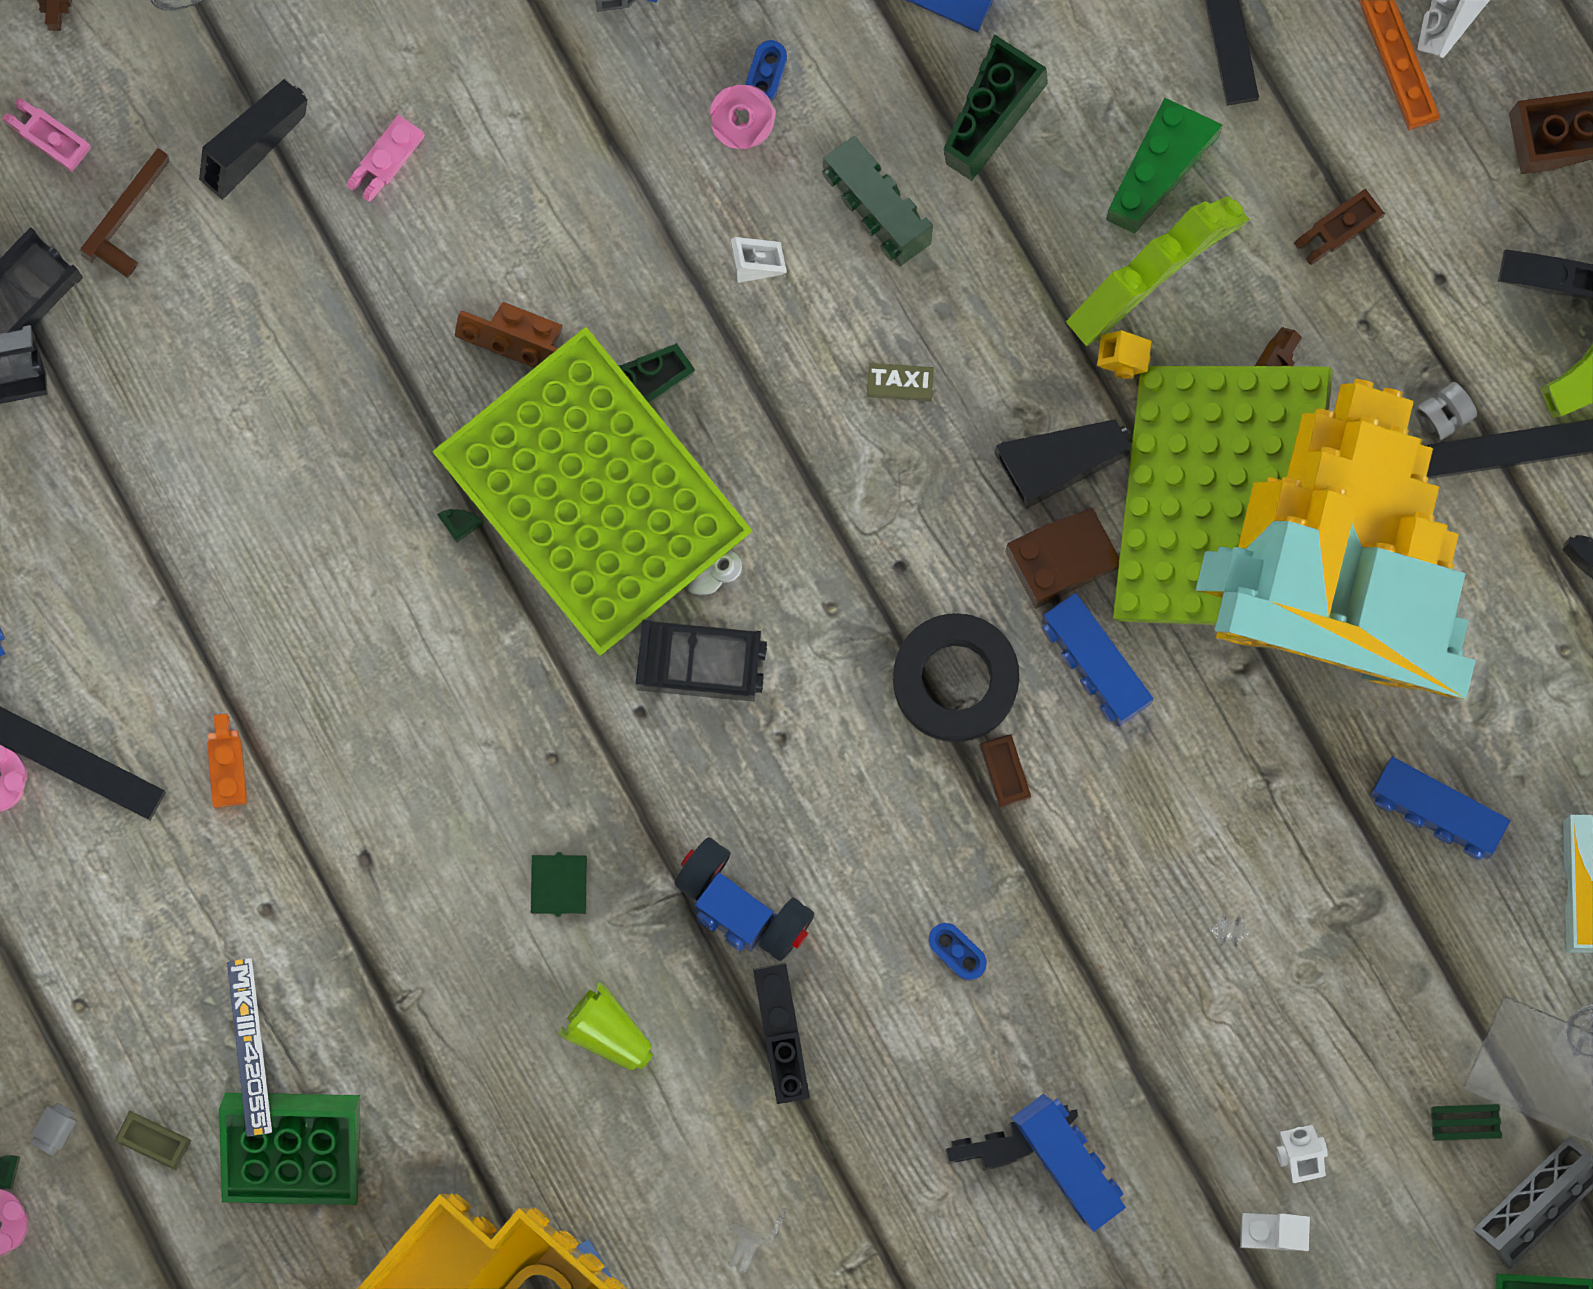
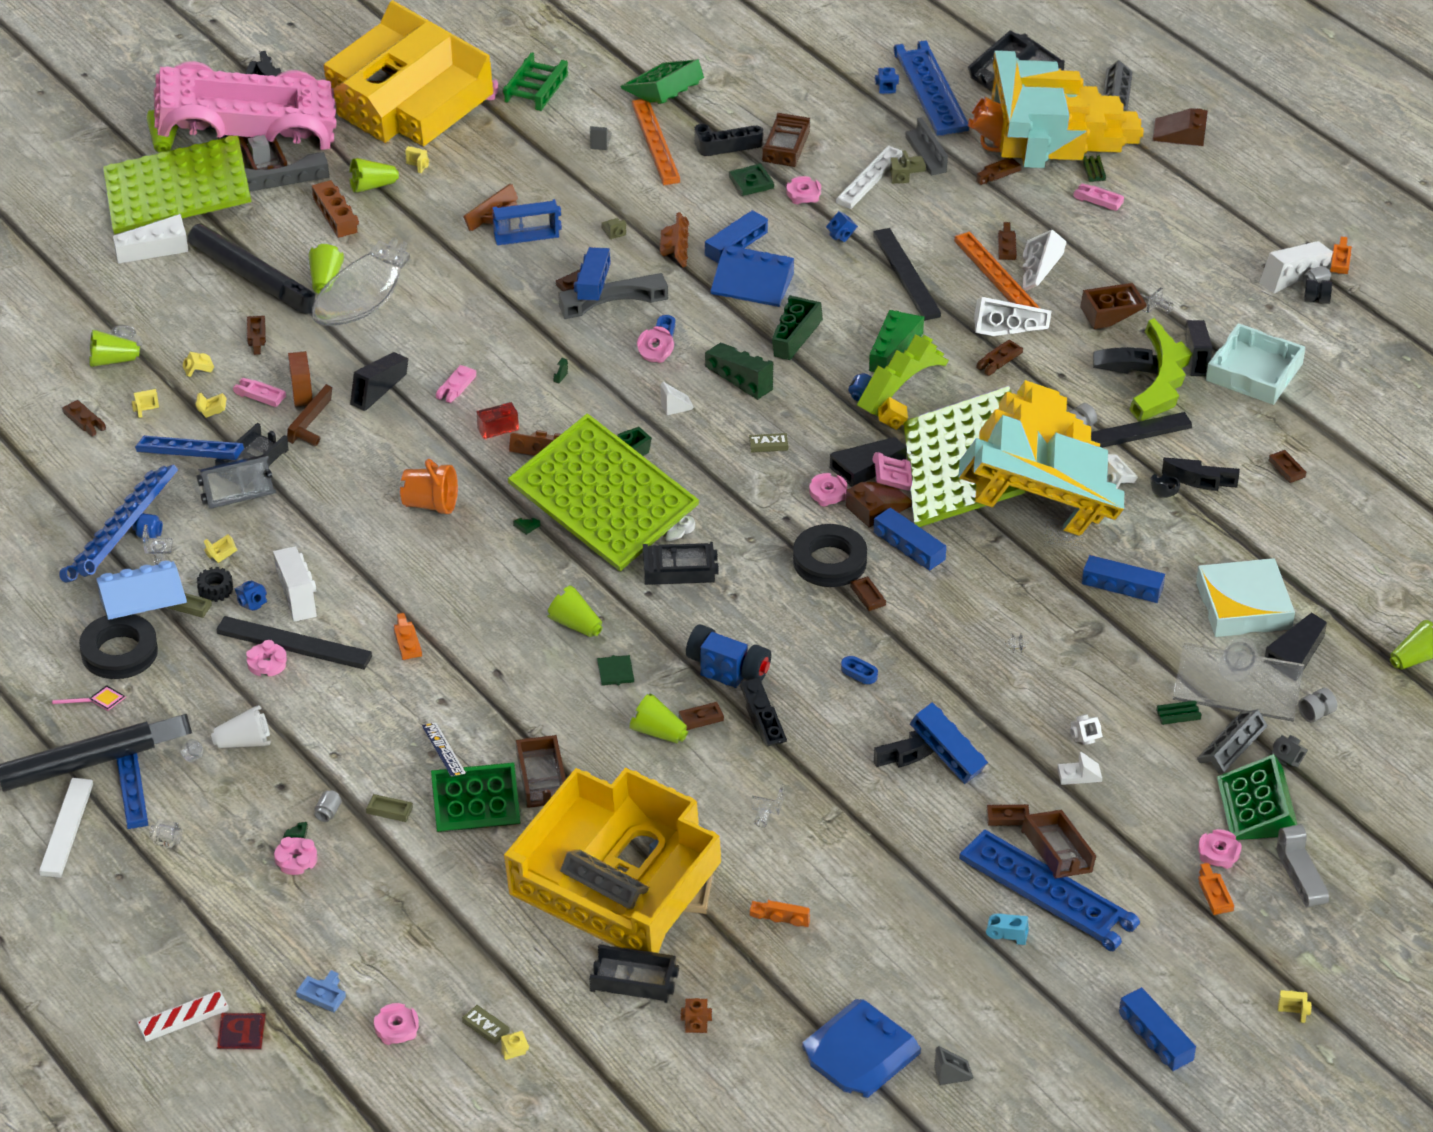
camera: 10 degrees left, 35 degrees down
none -> white wedge [273,546,317,622]
none -> dark orange beam [288,351,313,407]
none -> orange piece [400,459,458,514]
none -> clear red brick [476,402,519,439]
none -> door [516,735,566,808]
none -> lime cone [547,585,603,637]
none -> dark green tile [553,357,568,384]
none -> reddish brown plate [679,702,724,730]
none -> bright pink plate [809,473,847,507]
none -> blue head [848,373,872,401]
none -> bright pink plate [872,452,912,491]
none -> white wedge [974,297,1052,336]
none -> white bracket [1107,454,1138,489]
none -> black hair [1151,473,1180,498]

